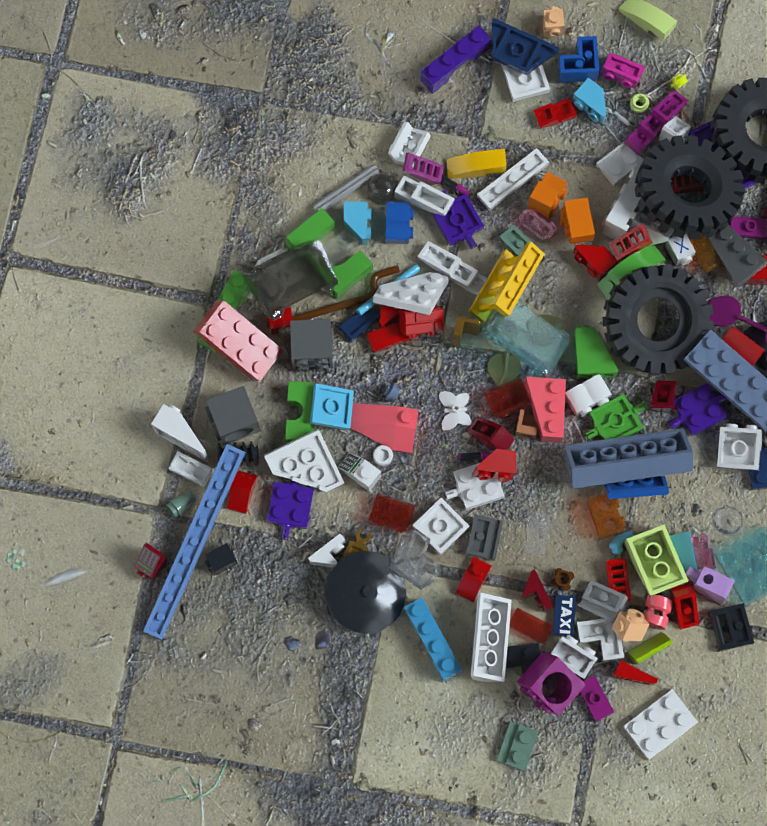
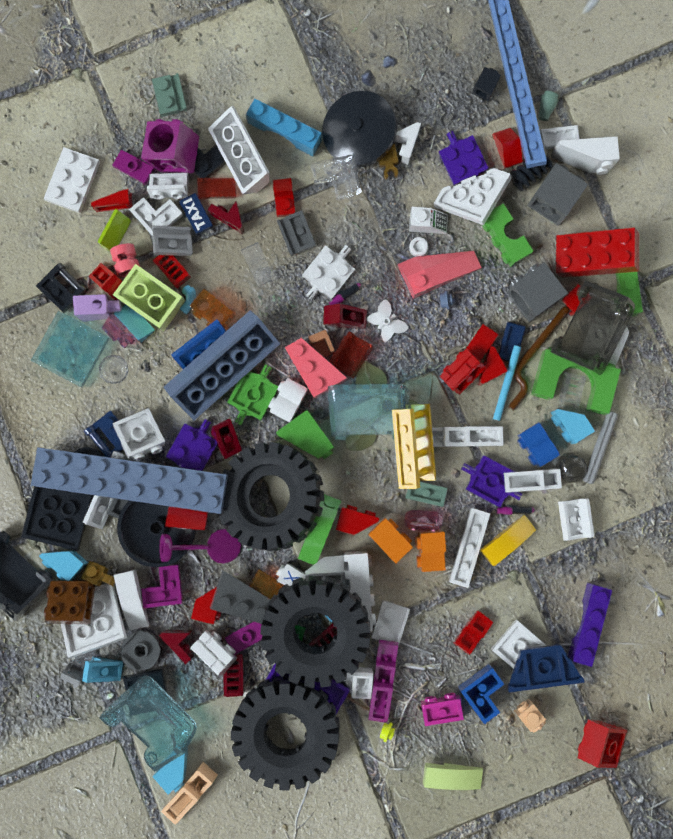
camera: 145 degrees right, 10 degrees up
dark red slope [134,542,167,580] -> none
medium azure plate [310,383,354,431] -> none
clear red bracket [368,493,416,533] -> none
white plate [373,272,449,315] -> none
magenta slope [402,152,444,185] -> none
white plate [412,498,470,555] -> none
pearl gold panel [452,316,481,347] -> none
red slope [472,449,516,482] -> none
reddish brown plate [551,568,574,591] -> none
medium azure slope [572,78,606,124] -> none
red slope [609,223,653,261] -> none
light nougat brick [612,609,649,642] -> none
yellowish green plate [630,94,649,113] -> none

